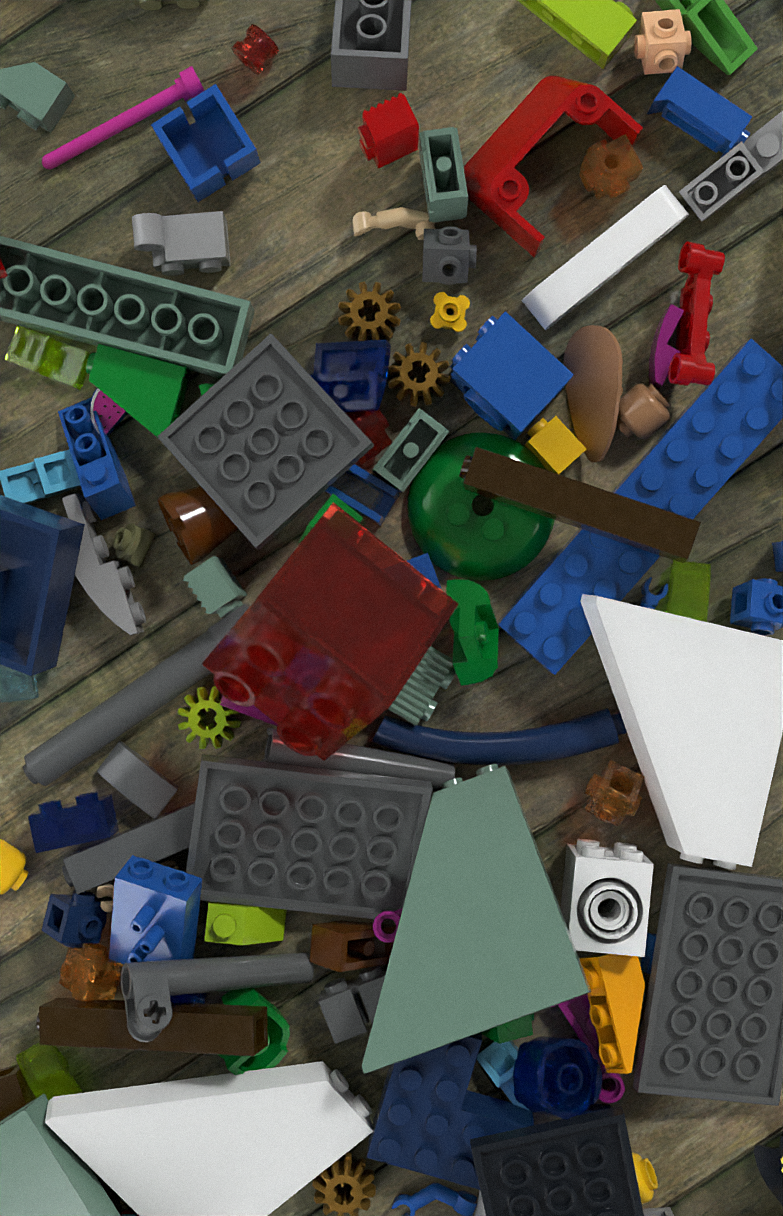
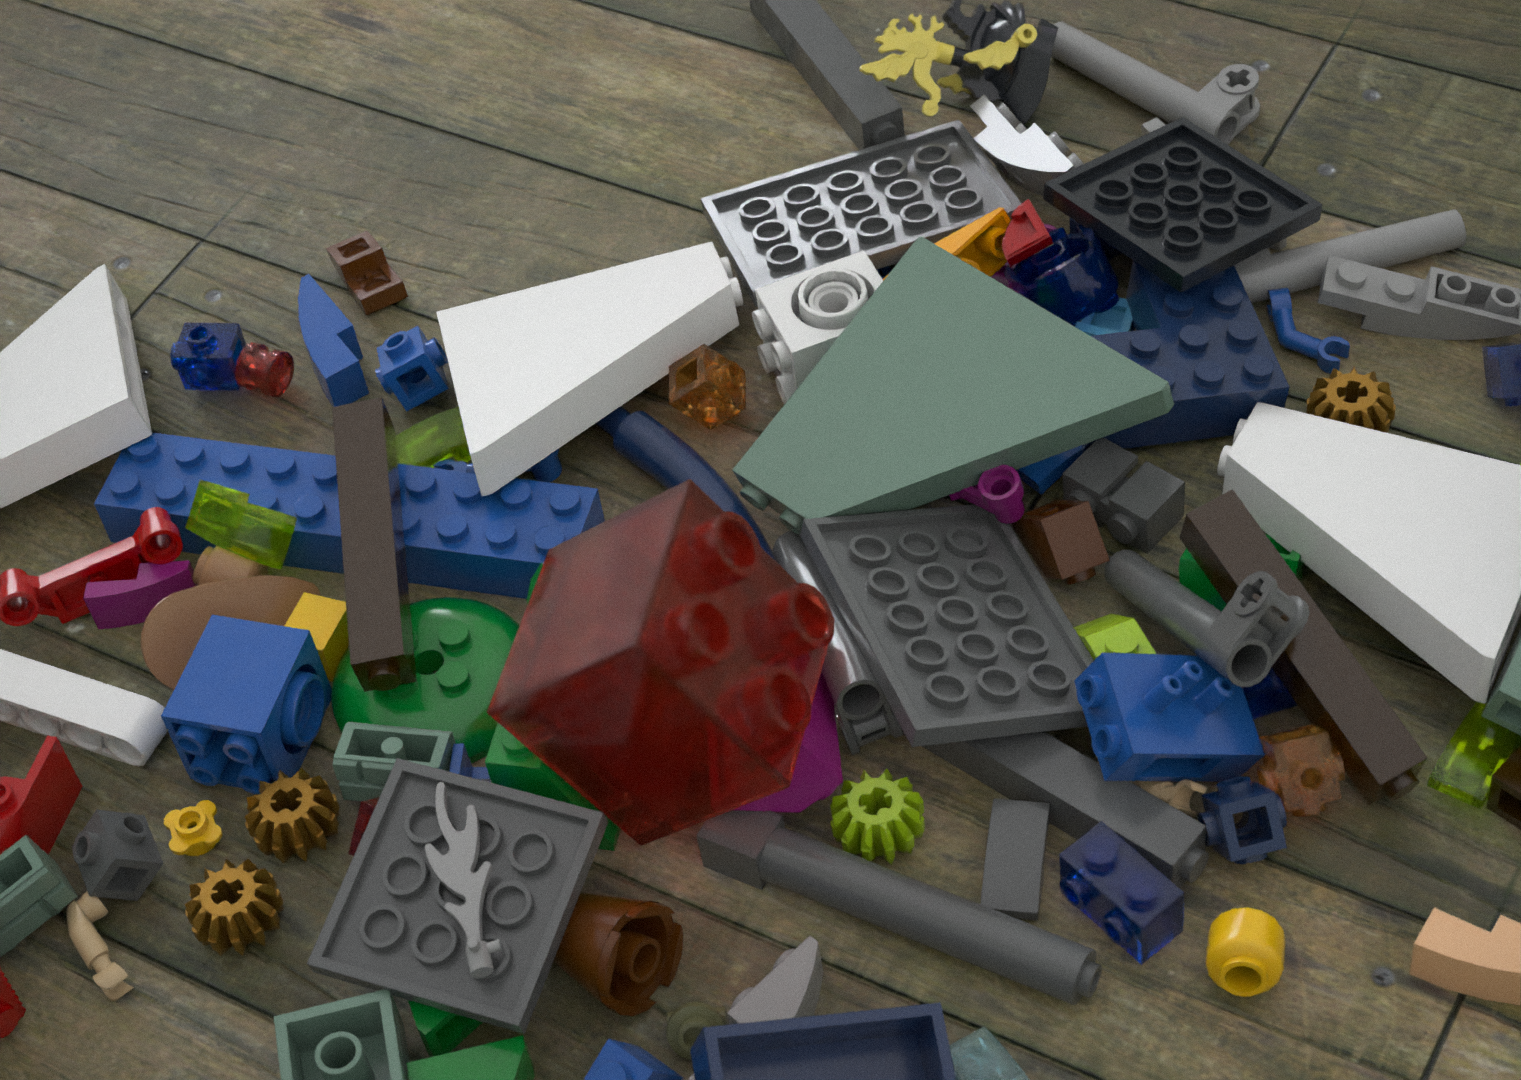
camera: 110 degrees left, 40 degrees down
sand green brick [183,556,247,618] -> none
clear blue slope [309,340,391,412] -> none
none -> clear neon green slope [185,479,297,570]
none -> light grey piece [425,782,502,978]
none -> slope [970,95,1084,196]
none -> red tile [1002,199,1053,267]

